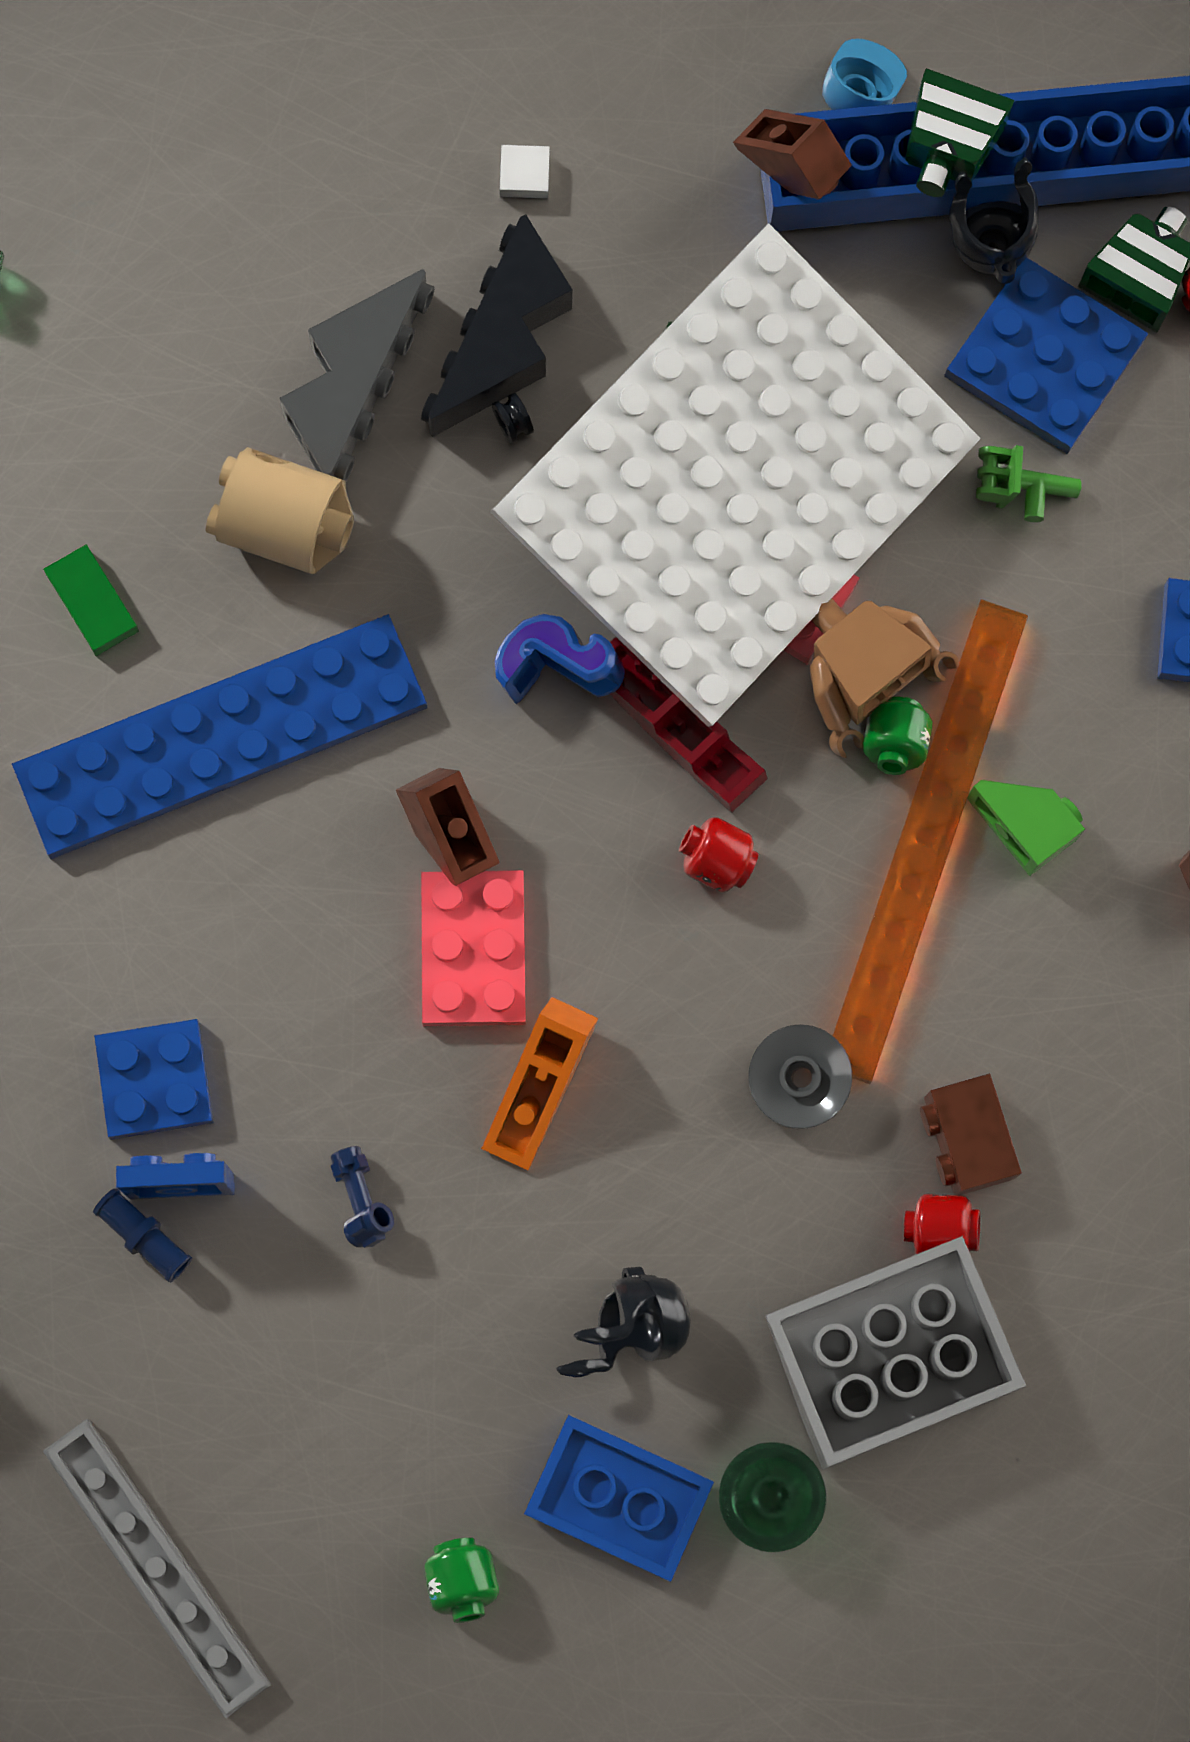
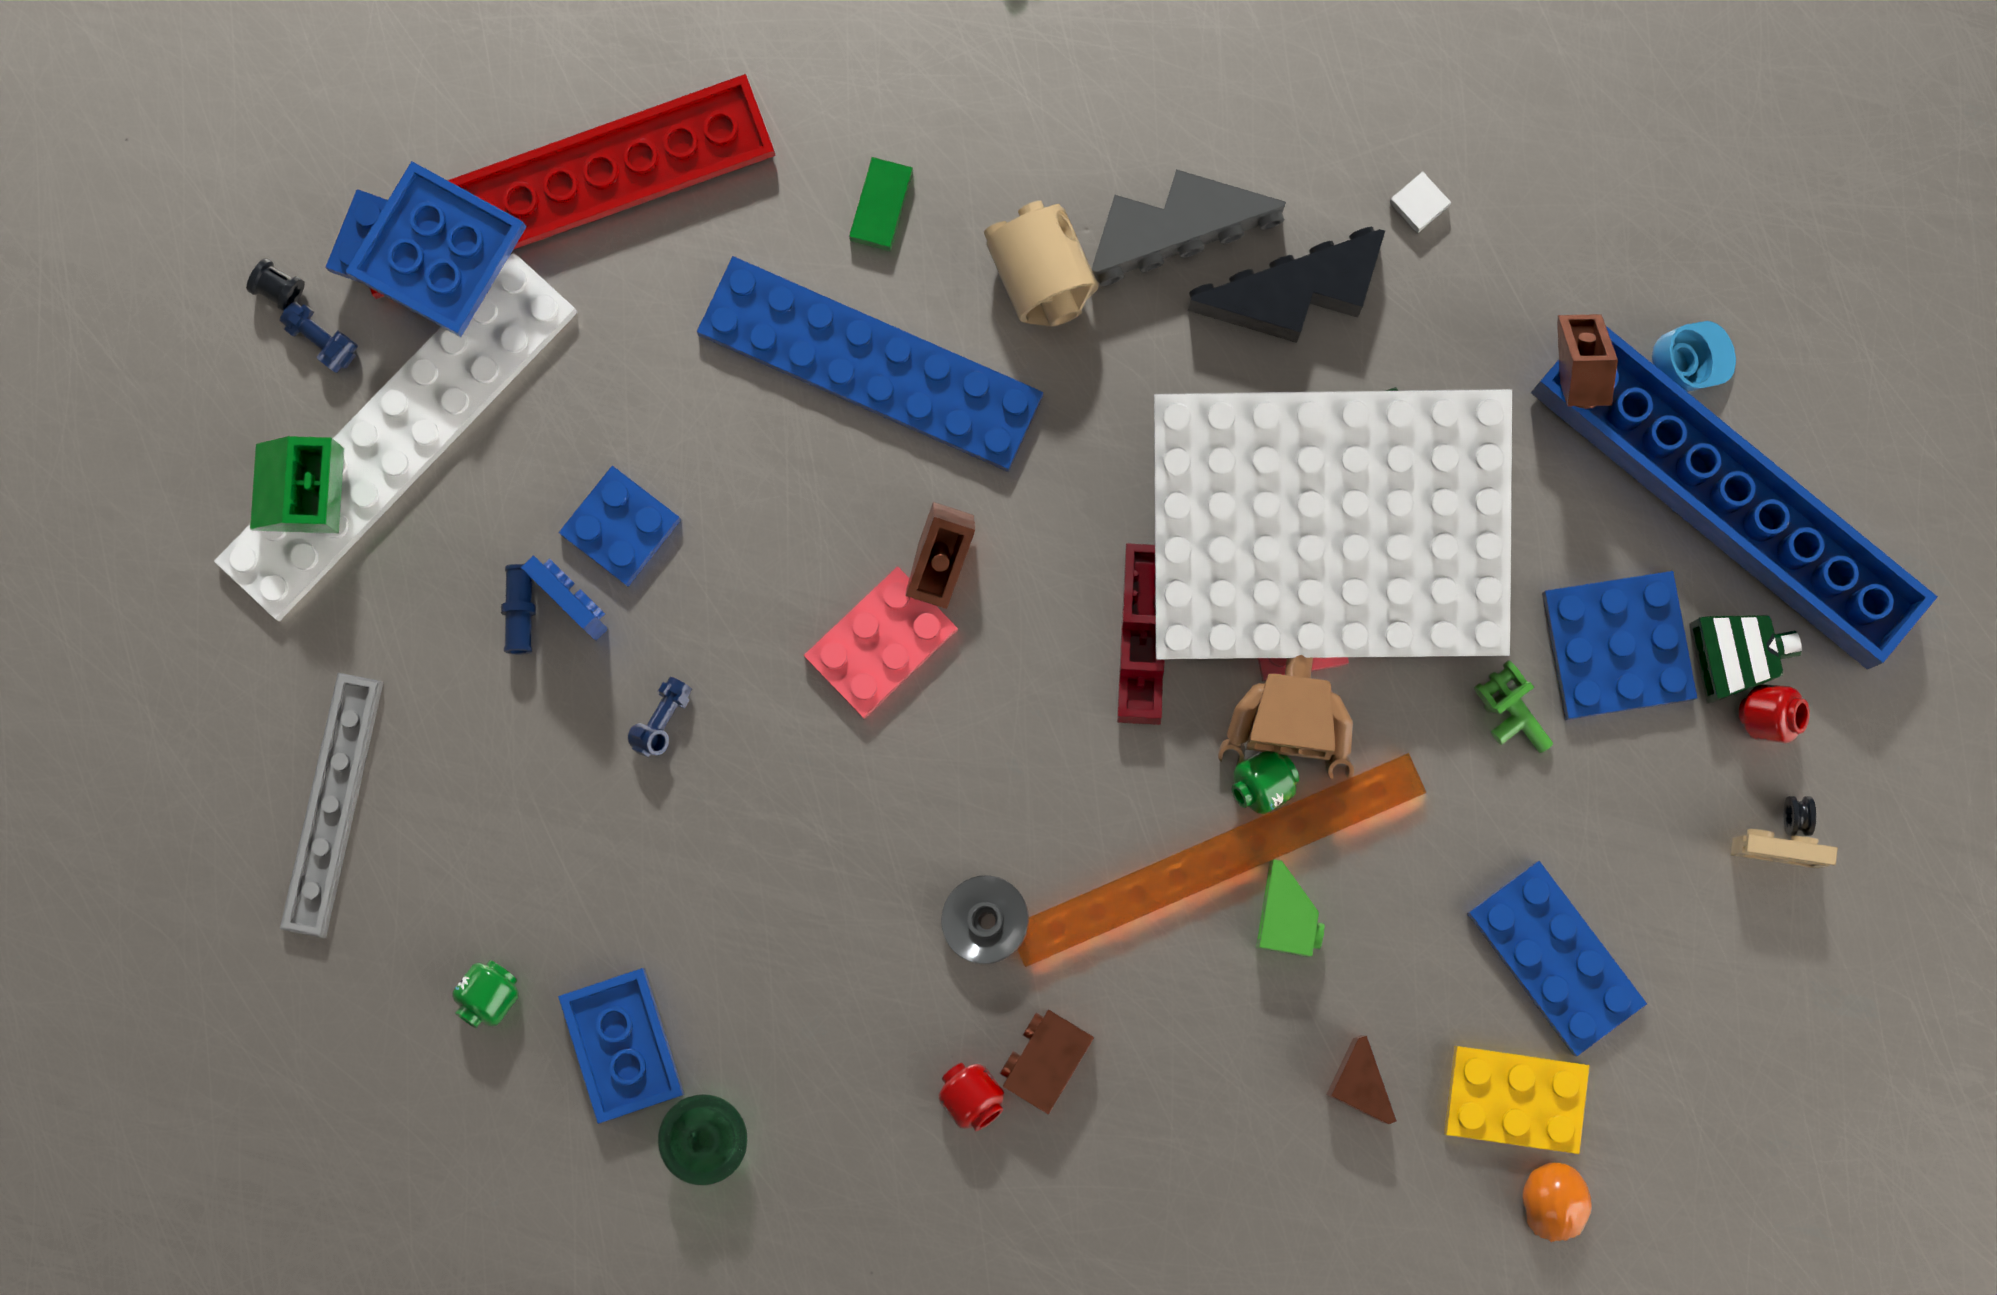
camera: 55 degrees right, 5 degrees up
orange slope [481,997,599,1170] -> none
black bush [492,393,534,443] -> none
blue animal [495,614,625,704] -> none
black hair [556,1266,691,1378] -> none
red head [679,817,759,892] -> none
light grey slope [766,1236,1026,1470] -> none
dark green torso [905,68,1014,197] -> none
black hair [949,157,1038,284] -> none

